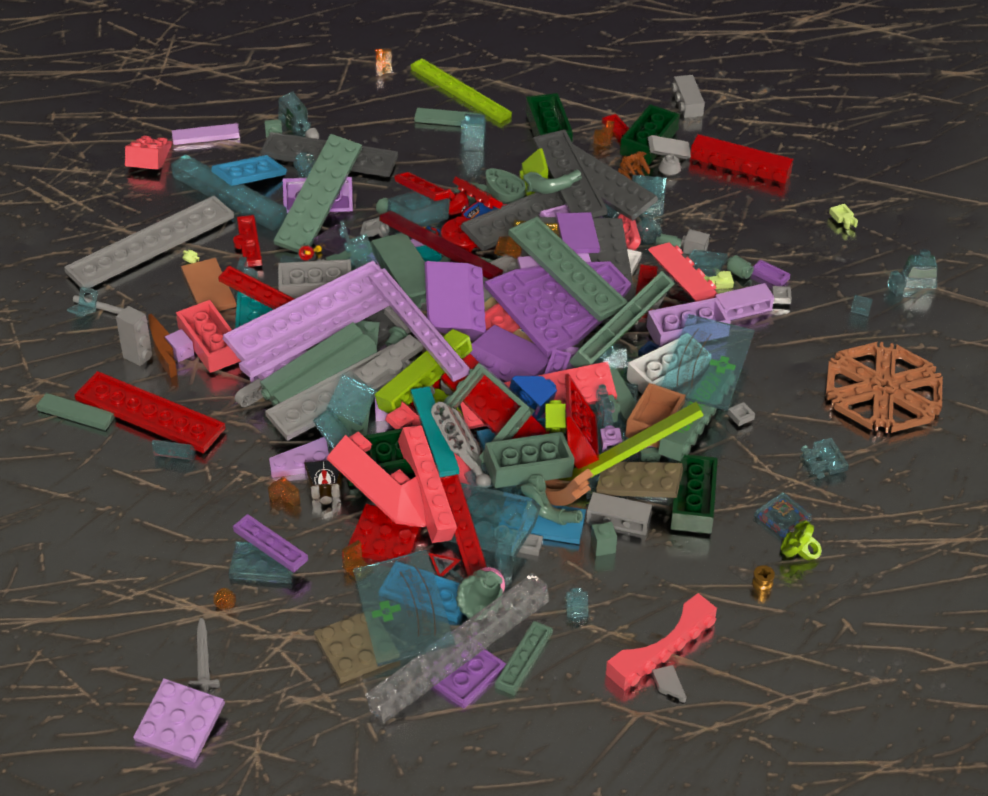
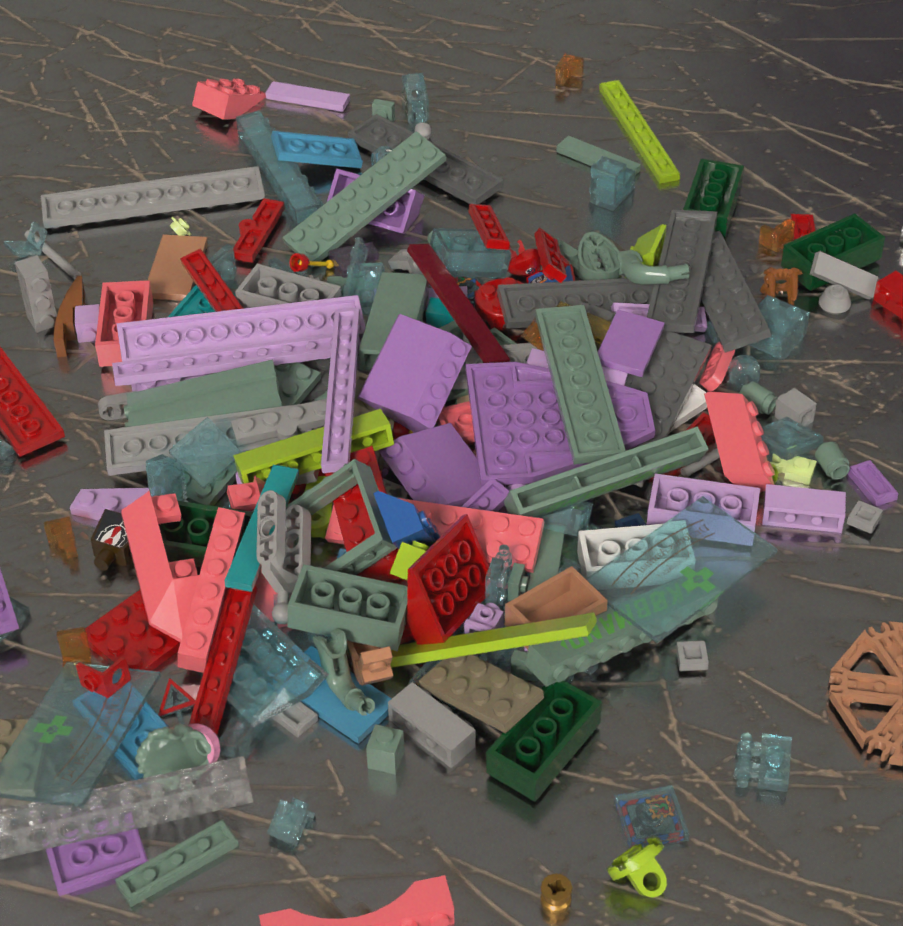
camera: 30 degrees right, 0 degrees up
none -> red bracket [76,657,131,698]

